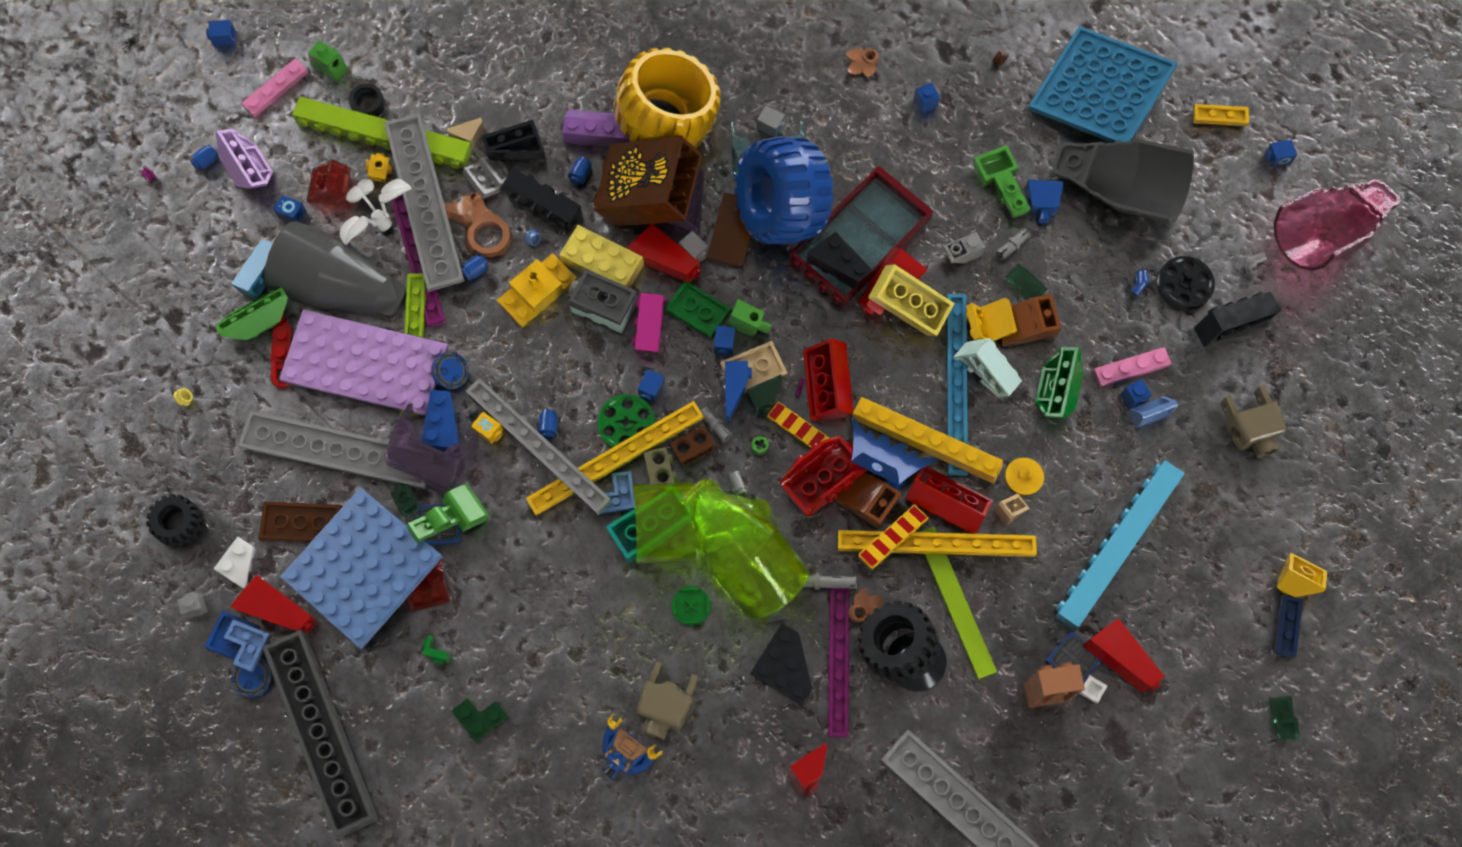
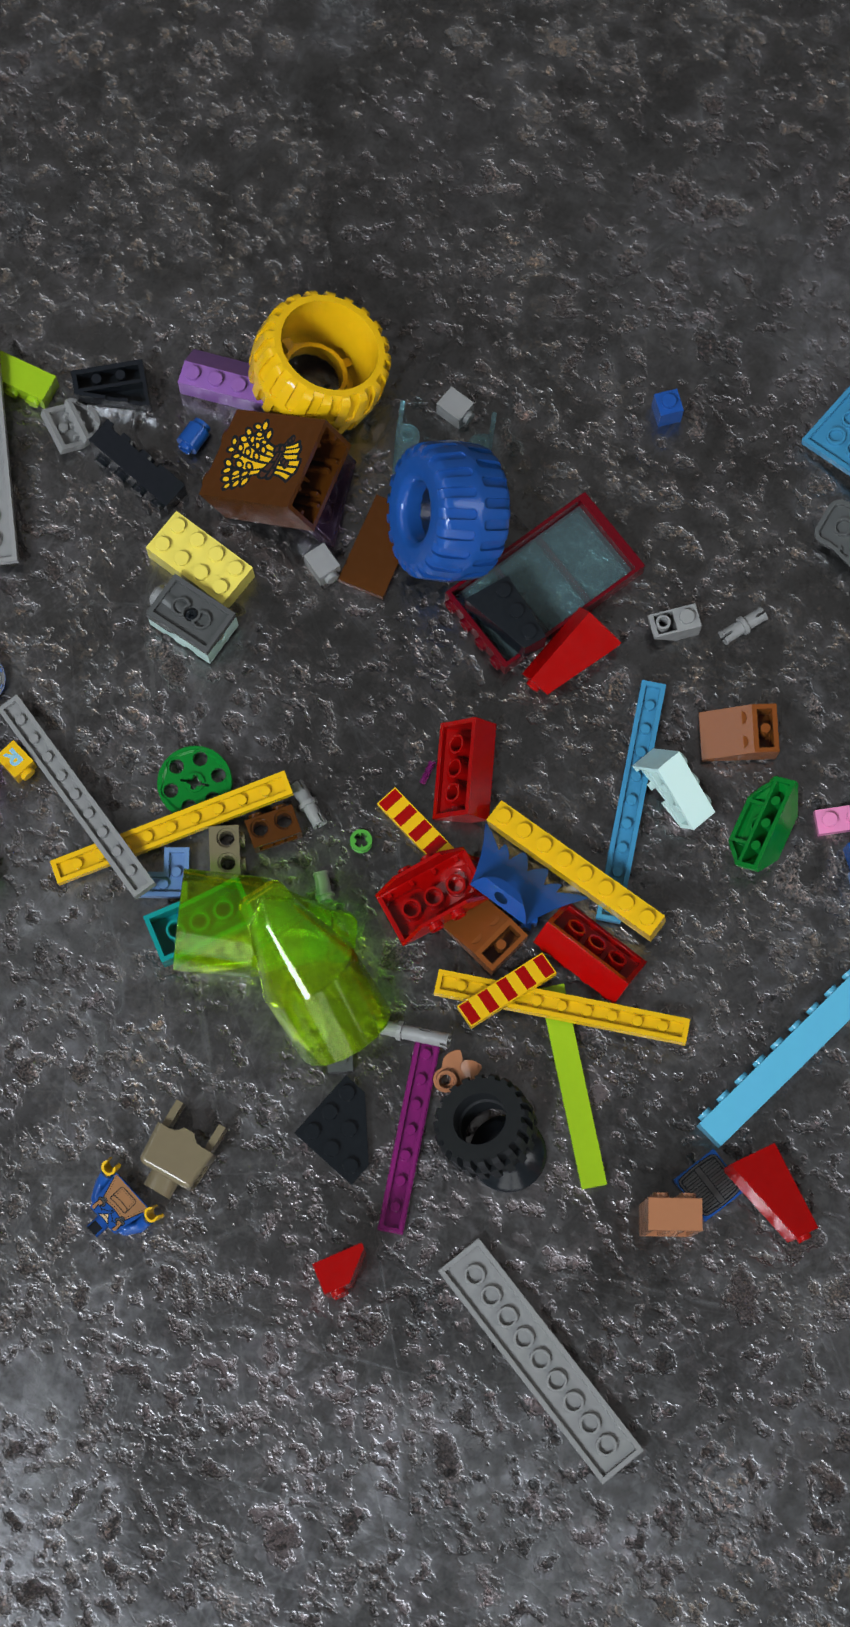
camera: 10 degrees right, 5 degrees up
nougat animal [444,192,512,258] -> none
tan slope [447,118,485,150] -> none
blue brick [461,255,488,281] -> none
yellow brick [497,253,578,328] -> none
medium blue plate [524,229,541,246] -> none
blue brick [538,409,558,439] -> none
red slope [626,224,702,283] -> none
dark pink wedge [632,293,666,353] -> none
blue brick [638,369,665,402] -> none
green tile [664,282,732,339] -> none
green tile [671,586,711,626] -> none
blue brick [714,325,735,356] -> none
tan plate [720,341,788,394] -> none
blue slope [725,361,752,422] -> none
bright green torso [726,299,772,336] -> none
clear green slope [746,374,783,415] -> none
nougat plate [846,48,879,78] -> none
light yellow brick [868,264,955,336] -> none
yellow bracket [966,298,1017,341] -> none
bright green plate [973,145,1031,218] -> none
reddish brown bush [992,49,1009,67] -> none
tan slope [994,494,1030,526] -> none
clear green slope [1005,264,1048,299] -> none
yellow piece [1005,458,1044,495] -> none
blue torso [1025,180,1063,224] -> none
white plate [1079,675,1107,704] -> none

